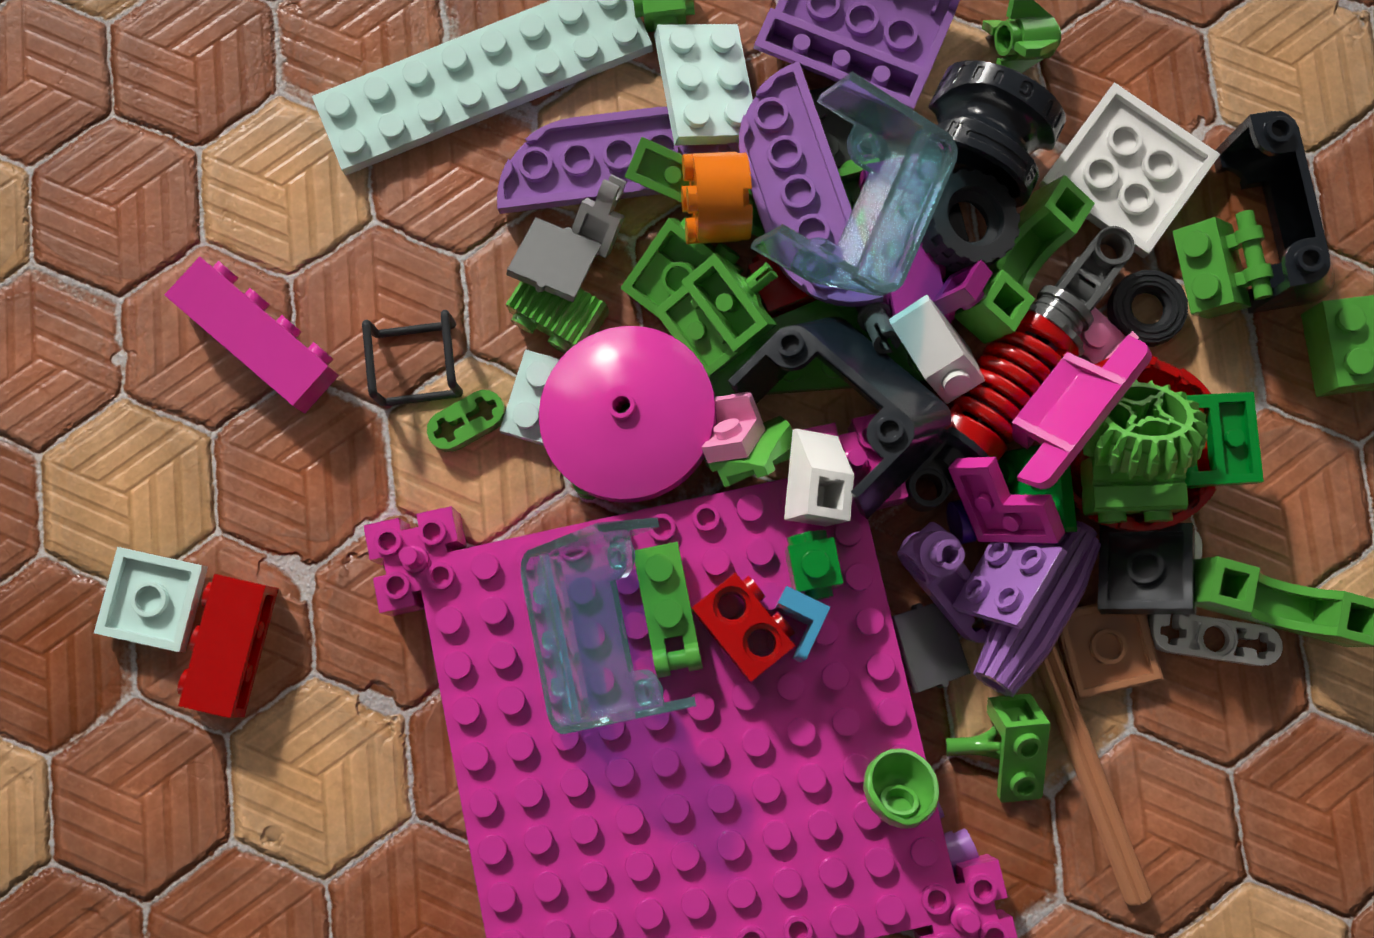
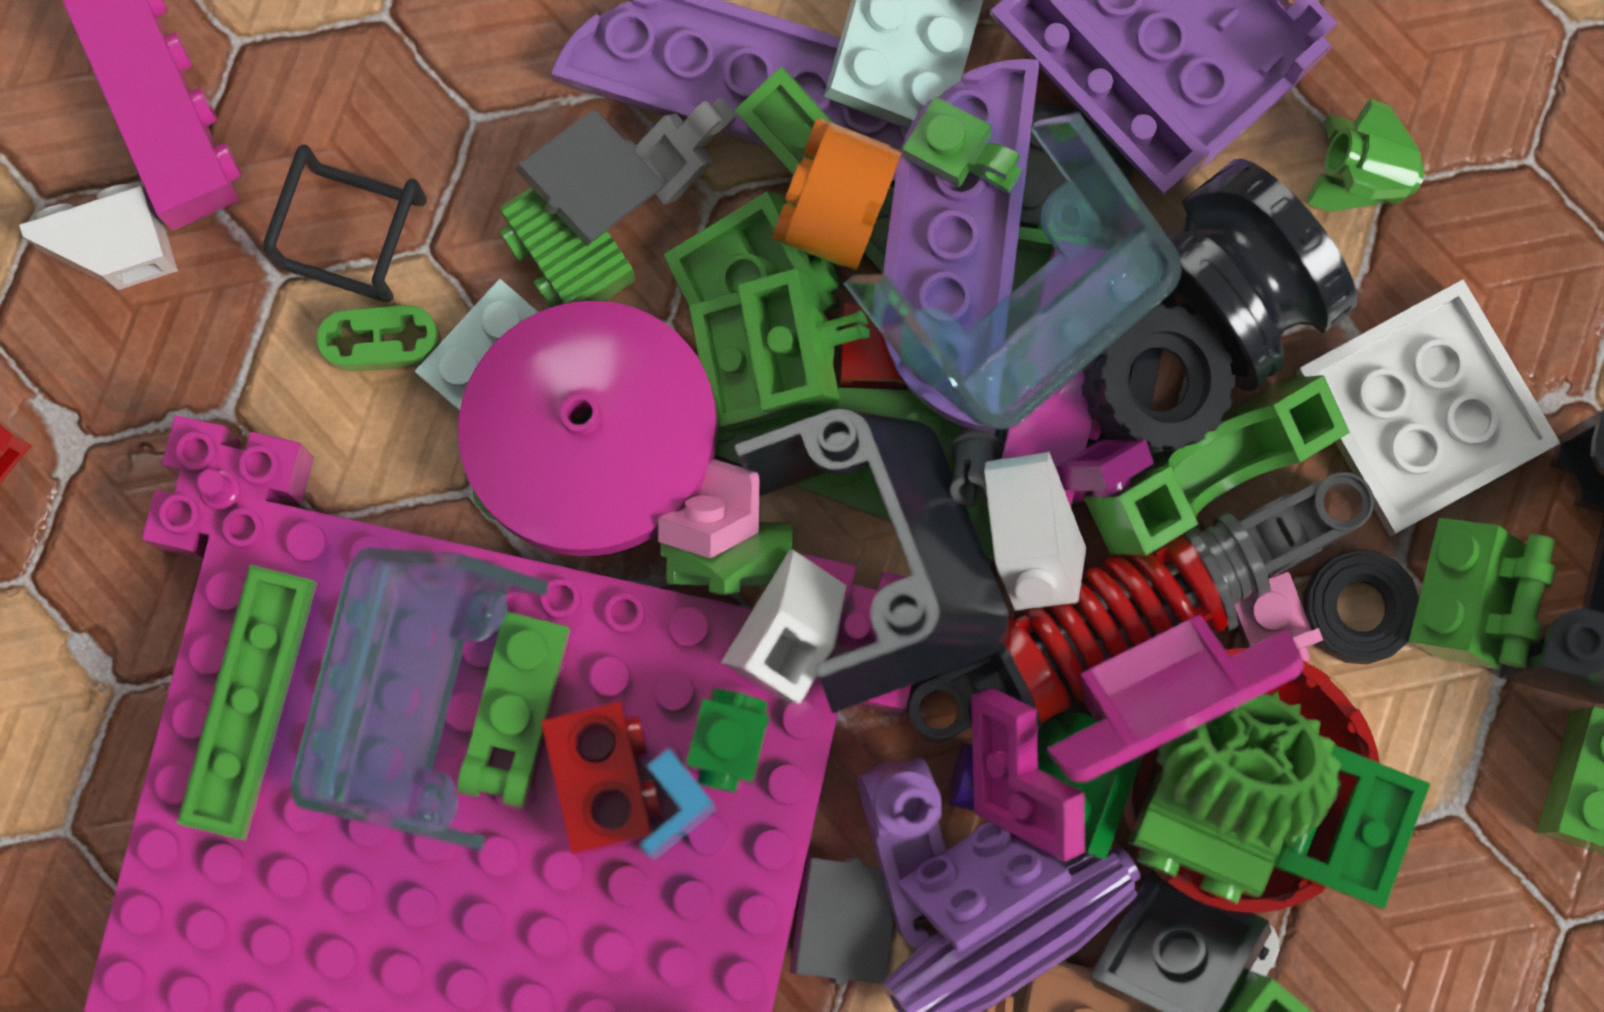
camera: 20 degrees right, 0 degrees up
none -> white slope [19,184,178,290]
none -> bright green tile [176,565,318,840]
none -> bright green plate [902,96,1022,194]

